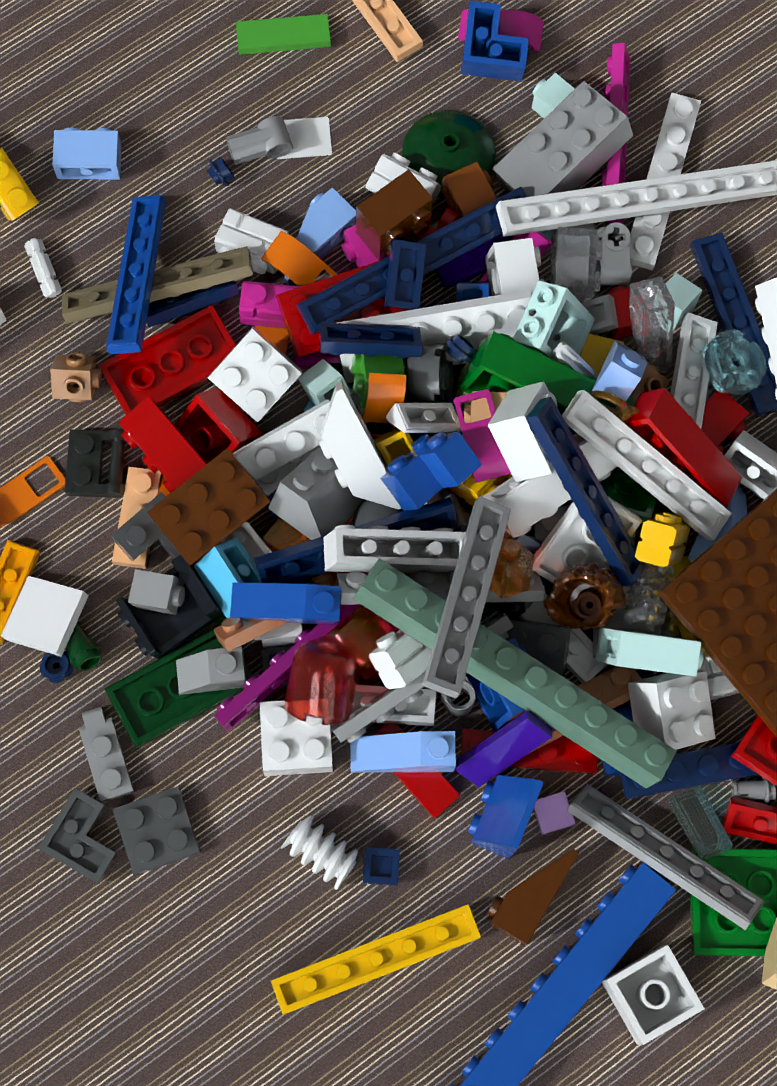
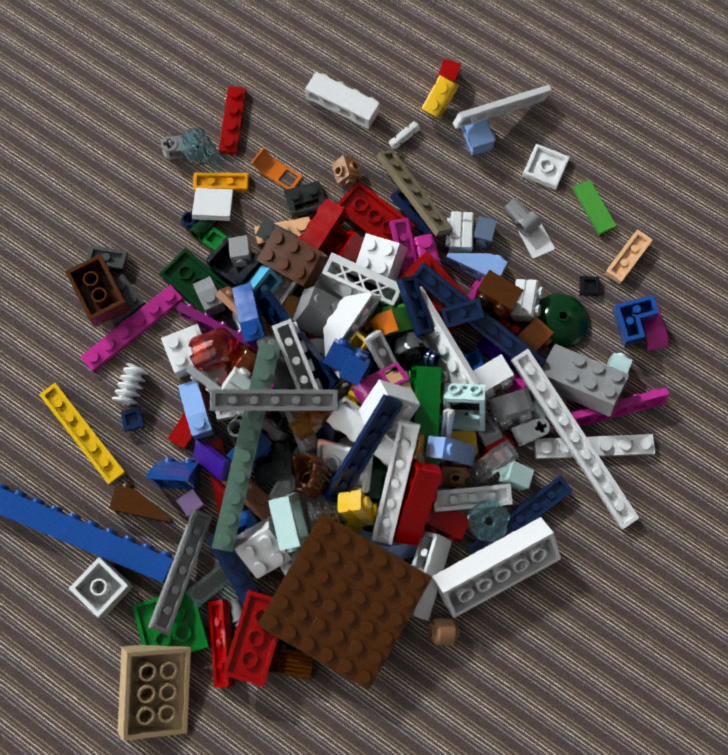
camera: 75 degrees right, 0 degrees up
light grey hinge [79,707,134,803] -> none
blue tile [106,195,166,354] -> none
dark blue plate [207,157,235,187] -> none
orange piece [261,231,338,286] -> none
none -> reddish brown brick [65,254,131,327]
none -> dark pink plate [80,284,183,372]
none -> green plate [201,227,227,251]
none -> white fence [322,253,400,306]
none -> dark pink tile [389,218,418,274]
none -> white tile [453,85,552,129]
none -> sand blue brick [473,216,497,248]
none -> white tile [522,144,570,190]
none -> black tile [579,276,599,297]

